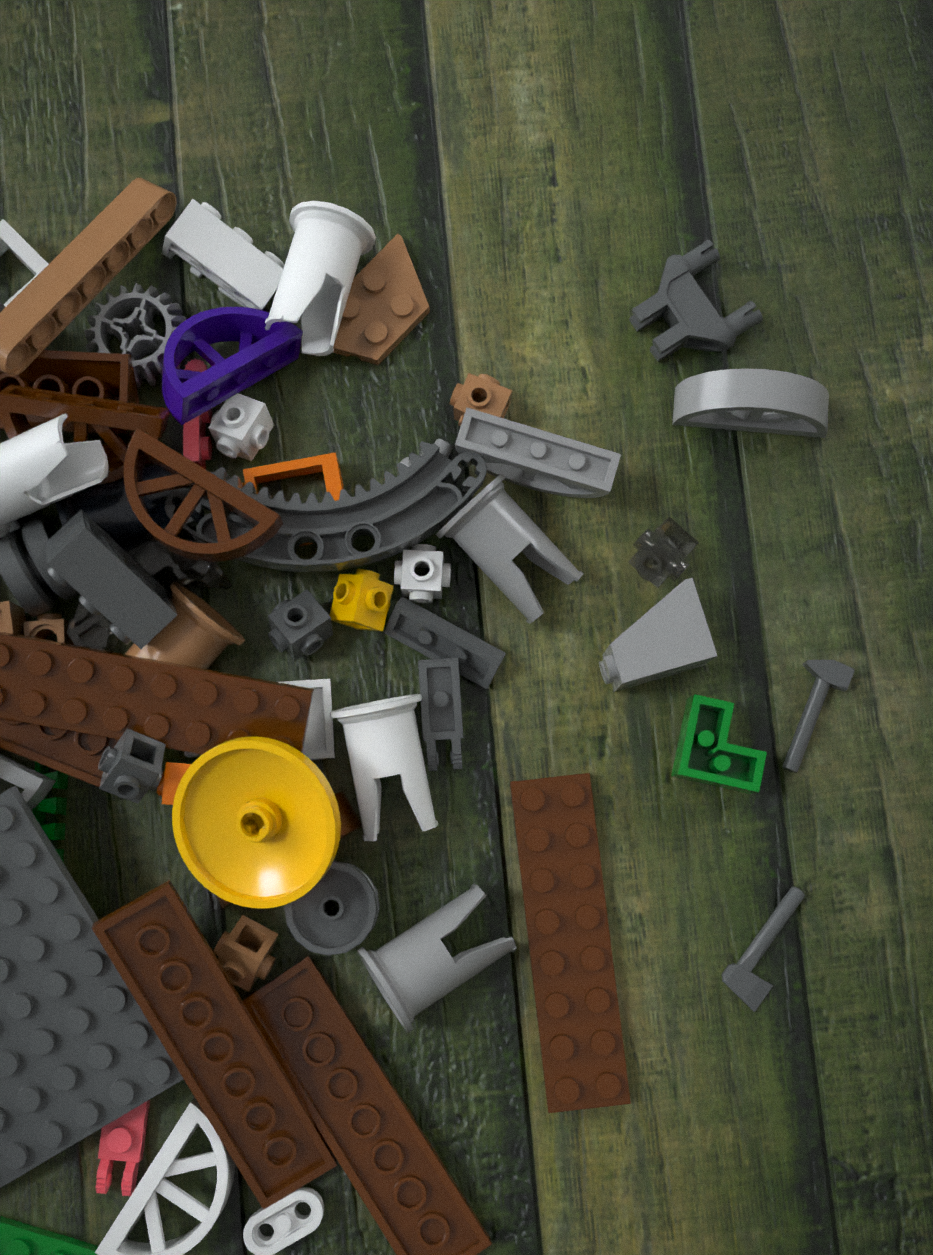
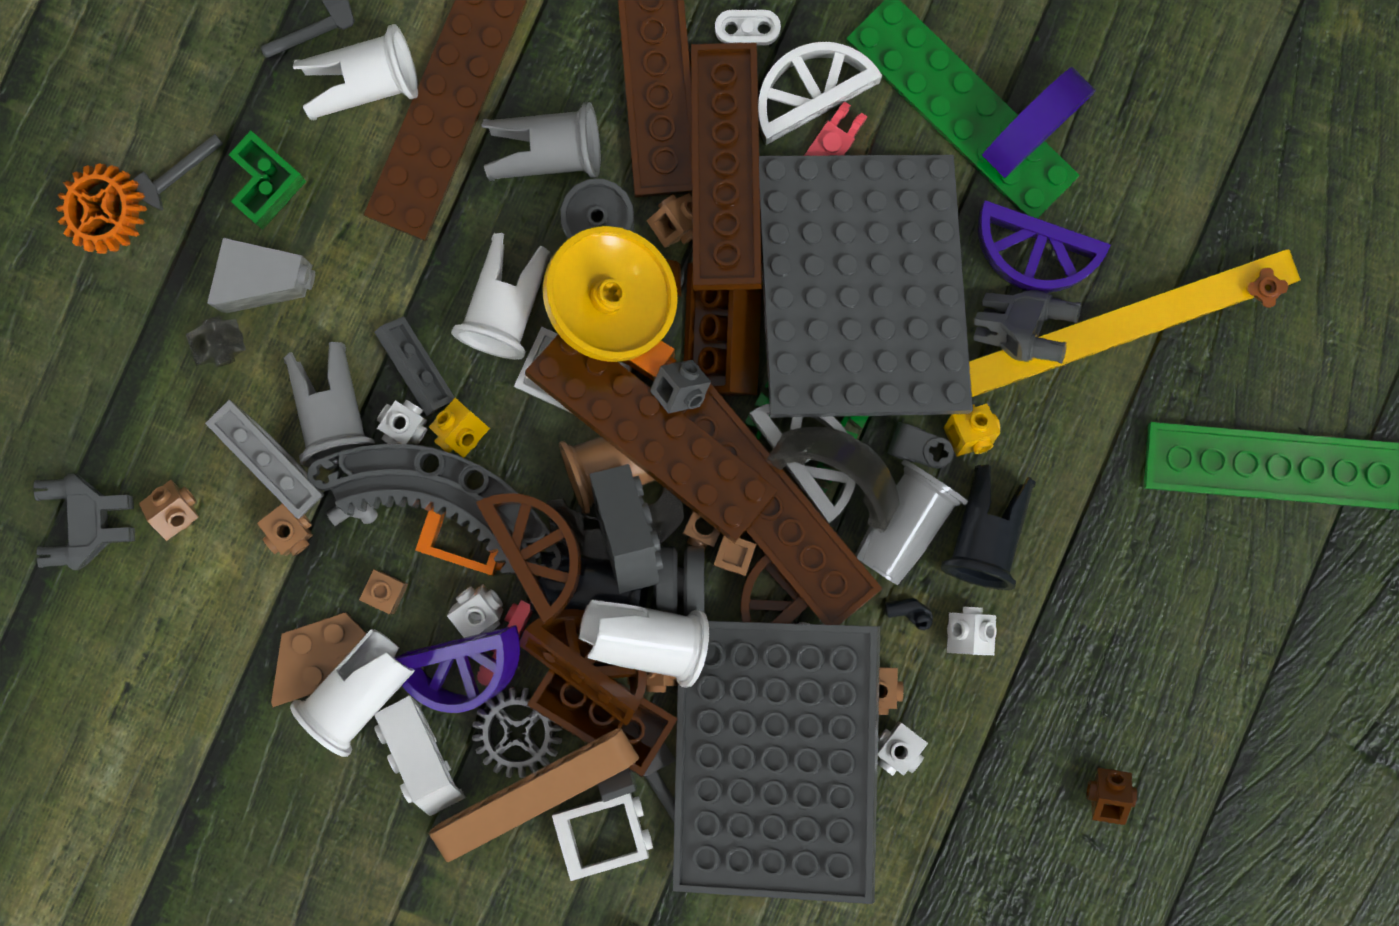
camera: 155 degrees left, 5 degrees up
dark grey brick [268,590,333,661] -> none
dark grey hinge [418,657,463,771] -> none
light grey window [672,369,829,438] -> none
none -> orange gear [56,163,148,254]
none -> medium nougat brick [139,480,199,541]
none -> white piece [293,24,418,120]
none -> medium nougat brick [359,569,409,614]
none -> reddish brown slope [684,263,762,397]

